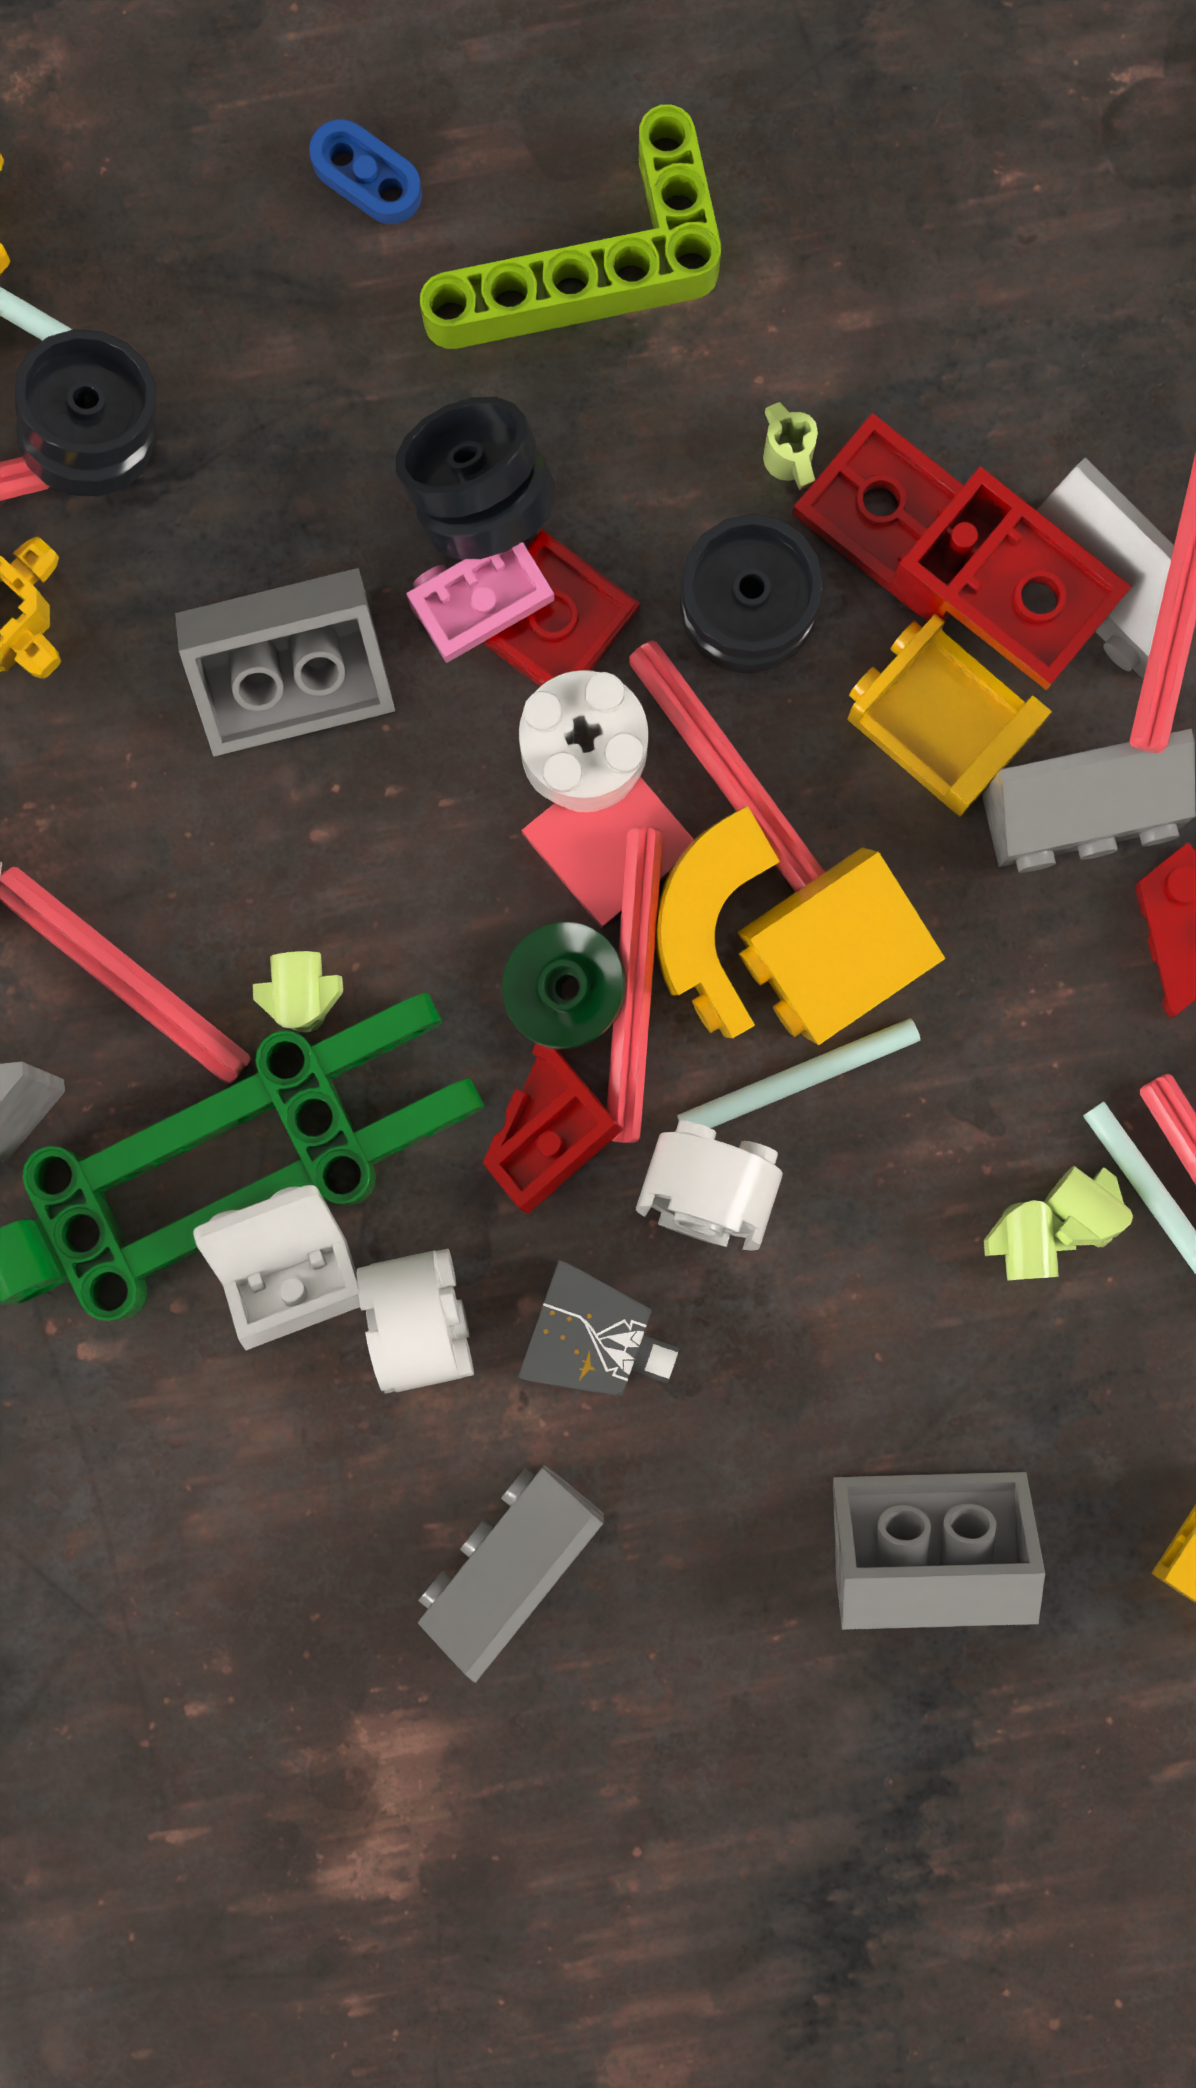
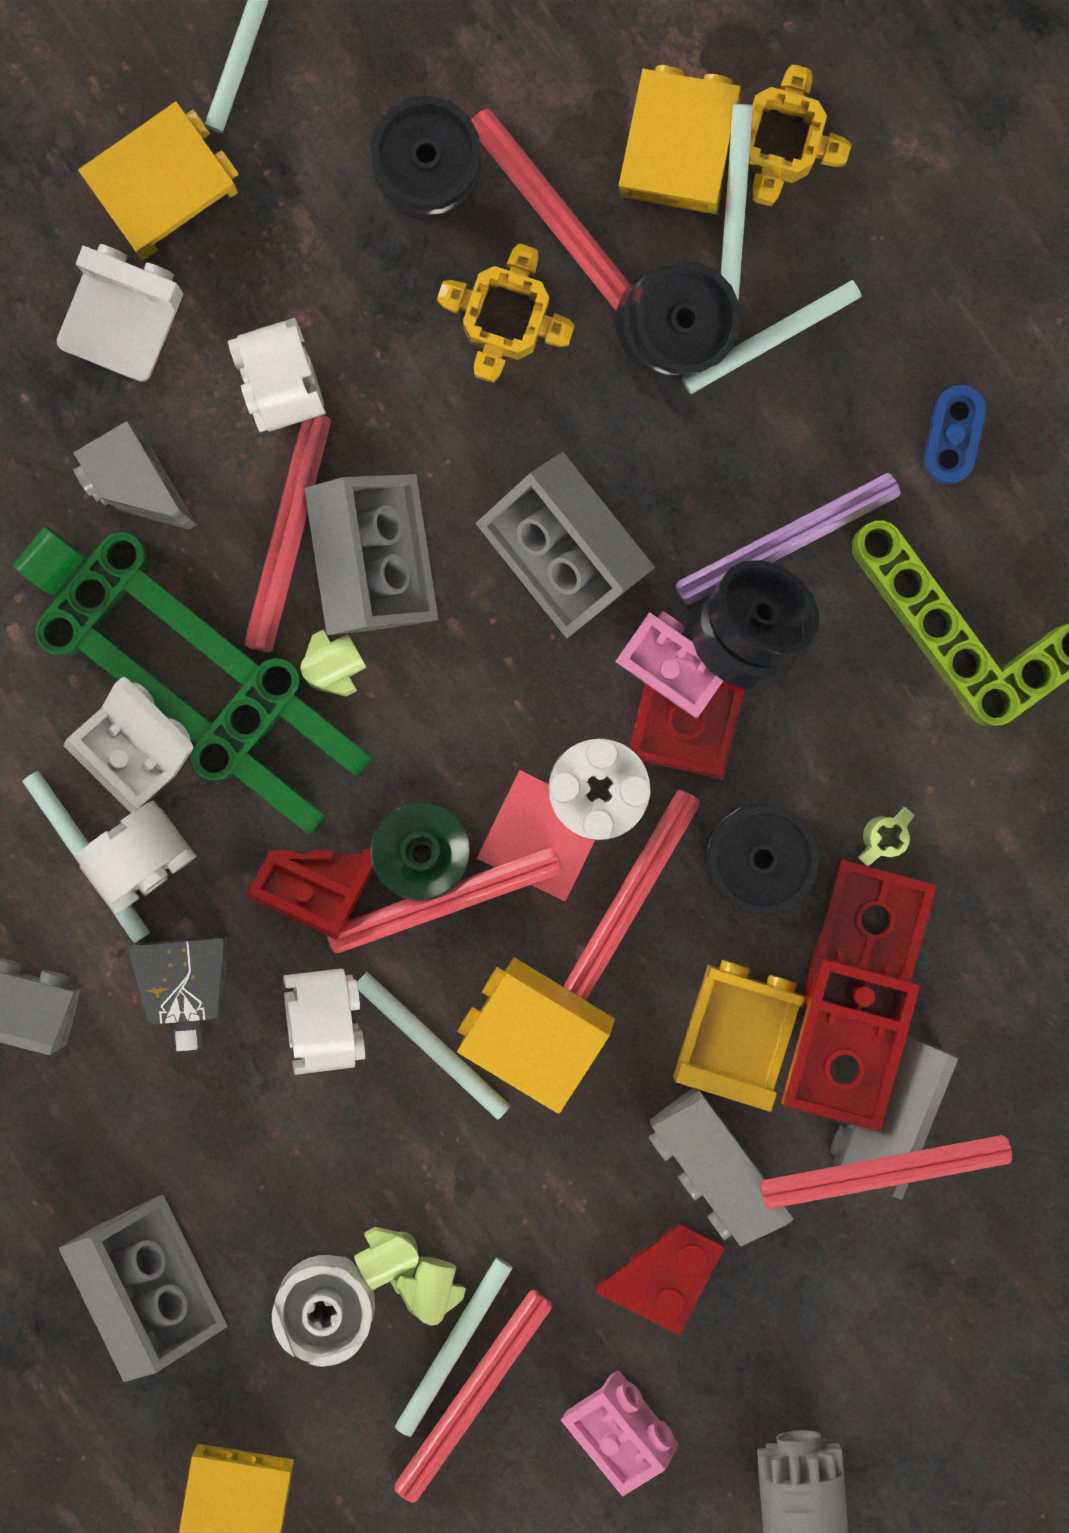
camera: 60 degrees right, 5 degrees up
yellow arch [655,806,780,1038] -> none
none -> light aqua bar [22,770,151,944]
none -> white brick [272,1255,375,1366]
none -> light grey slope [304,474,439,635]
none -> lavender axle [676,473,901,605]
none -> light aqua bar [681,280,861,394]

